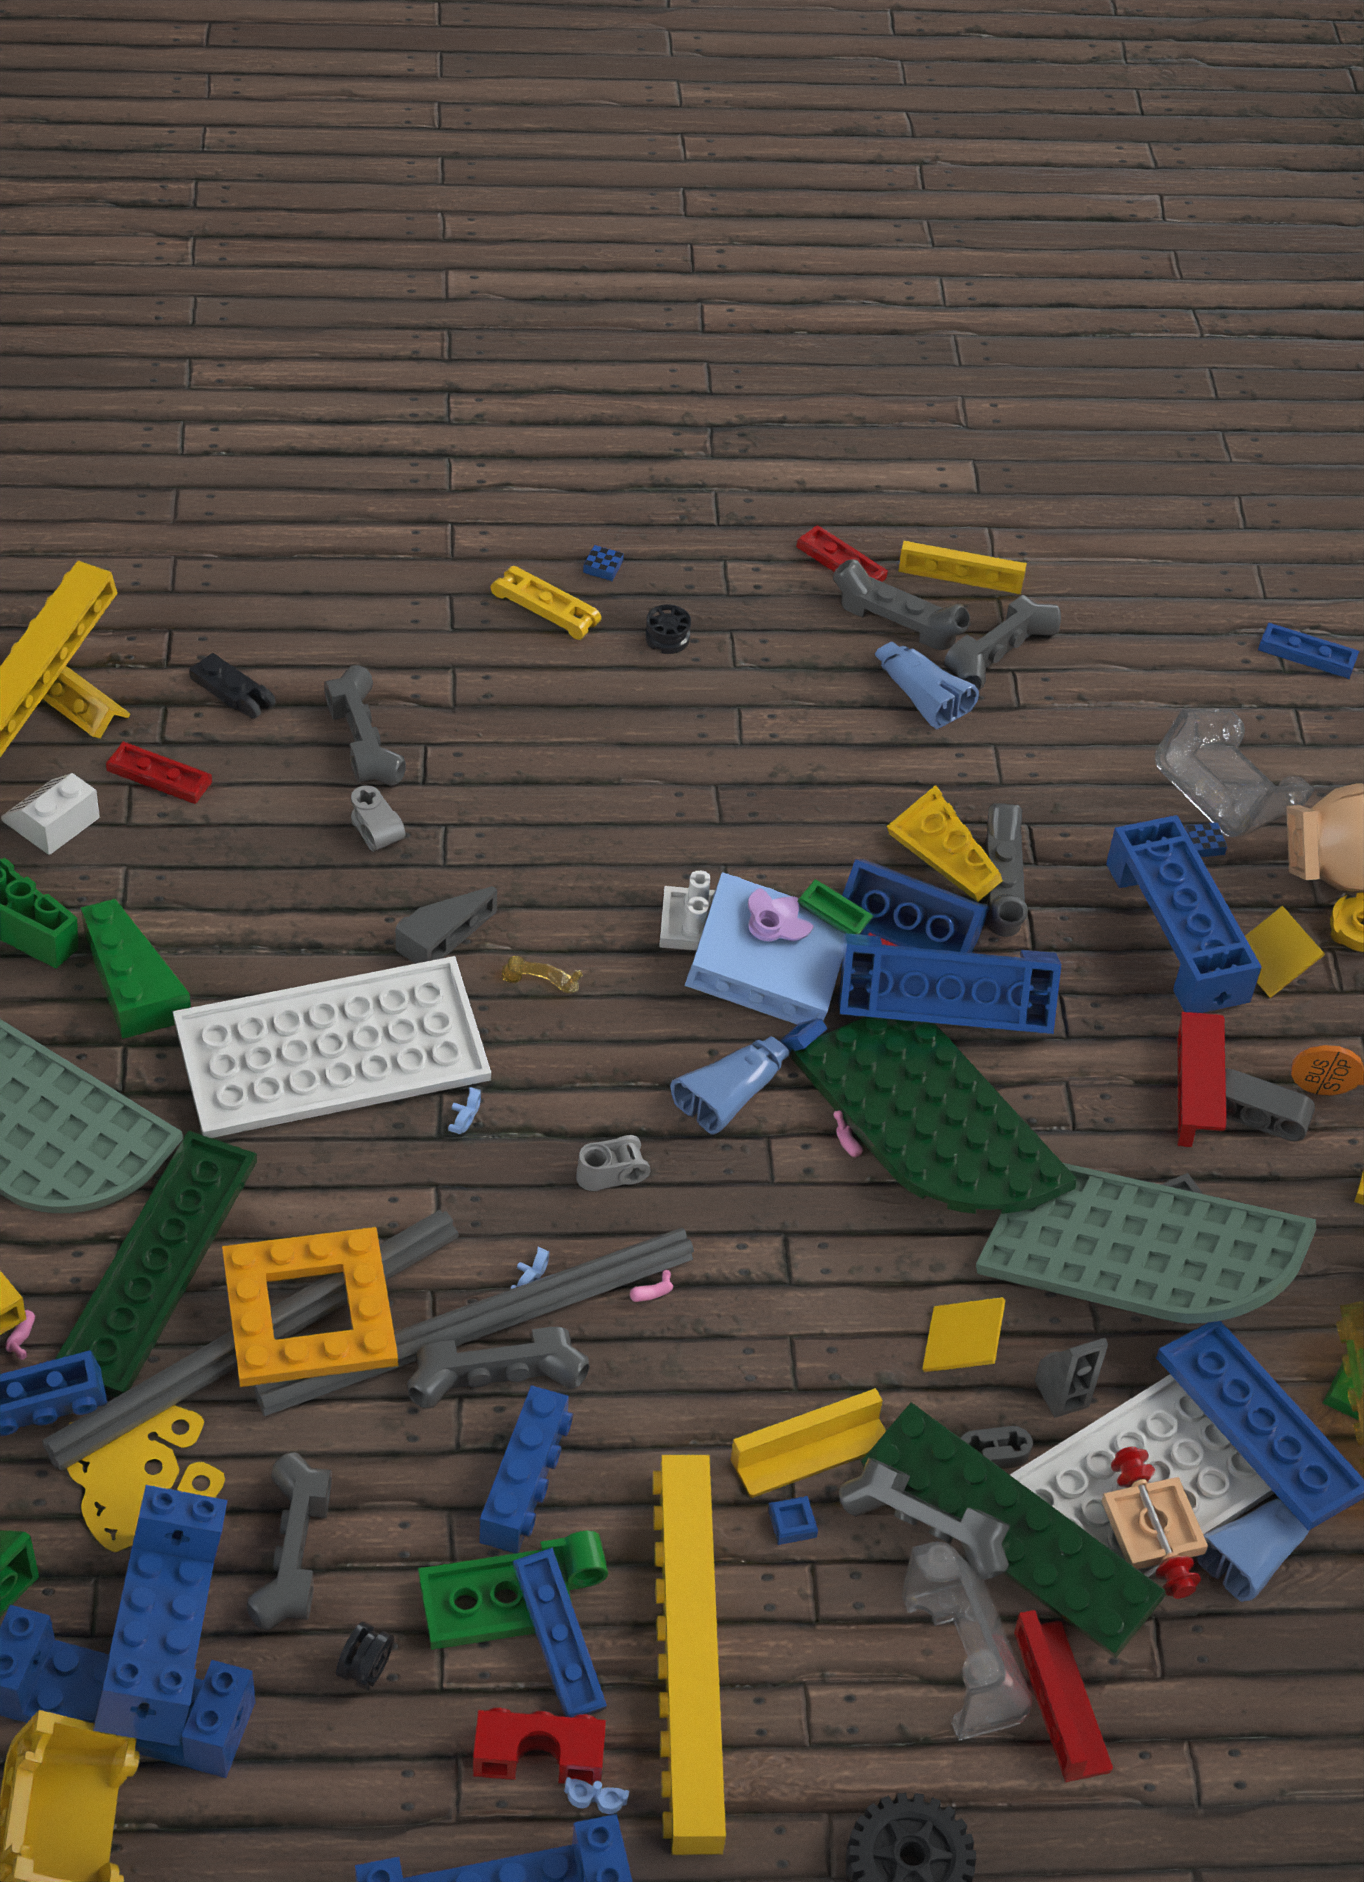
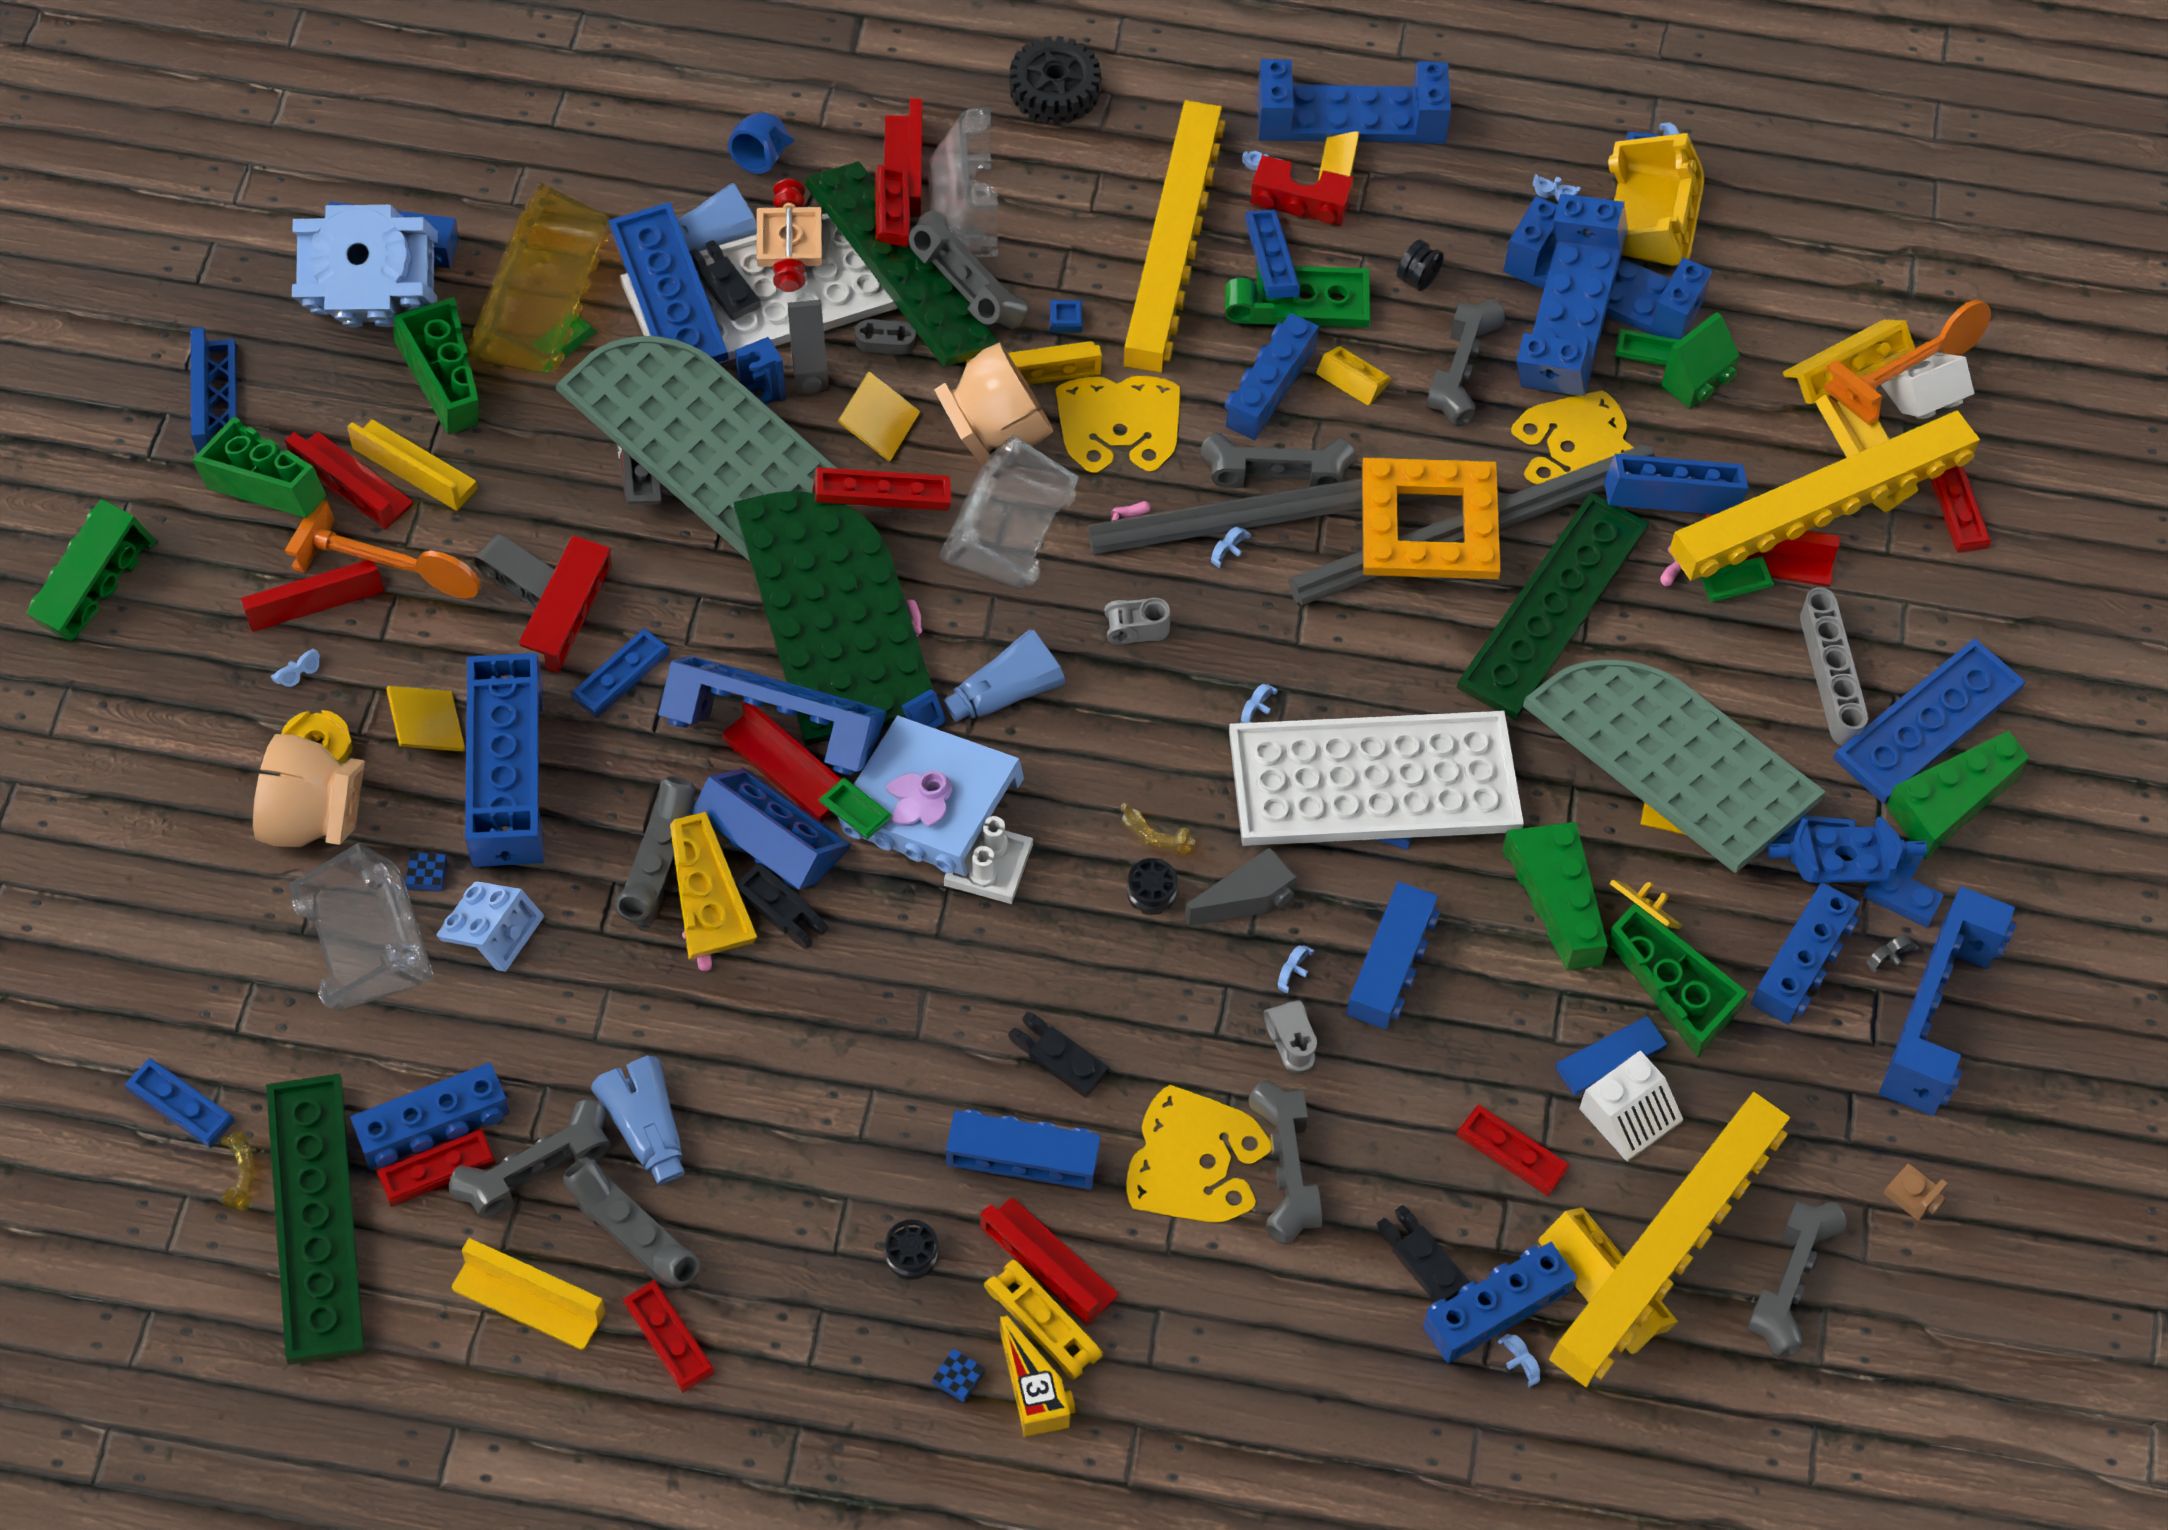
camera: 165 degrees left, 10 degrees up
none -> clear yellow piece [221,1131,255,1211]
none -> dark green plate [266,1073,365,1365]
none -> blue brick [350,1062,510,1169]
none -> red tile [376,1128,496,1207]
none -> light blue bracket [436,881,544,972]
none -> blue tile [571,628,669,719]
none -> black hinge [689,240,761,321]
none -> blue piece [728,112,794,174]
none -> blue hinge [735,337,786,405]
none -> black hinge [735,863,828,950]
none -> red panel [812,467,951,511]
none -> red tile [875,165,910,247]
none -> light nougat plate [934,342,1053,467]
none -> clear windscreen [939,435,1079,588]
none -> blue brick [946,1109,1101,1190]
none -> red panel [980,1198,1117,1326]
none -> yellow slope [1000,1316,1075,1437]
none -> black hinge [1008,1011,1109,1098]
none -> yellow piece [1055,376,1180,473]
none -> yellow piece [1126,1085,1271,1222]
none -> black wheel [1127,858,1178,915]
none -> light blue piece [1278,945,1314,994]
none -> yellow slope [1317,346,1392,405]
none -> yellow slope [1318,132,1359,181]
none -> blue brick [1346,881,1441,1030]
none -> blue brick [1423,1242,1577,1364]
none -> light blue piece [1497,1333,1540,1388]
none -> light blue piece [1532,174,1580,202]
none -> blue tile [1555,1016,1667,1097]
none -> yellow piece [1610,880,1683,929]
none -> green tile [1615,328,1680,367]

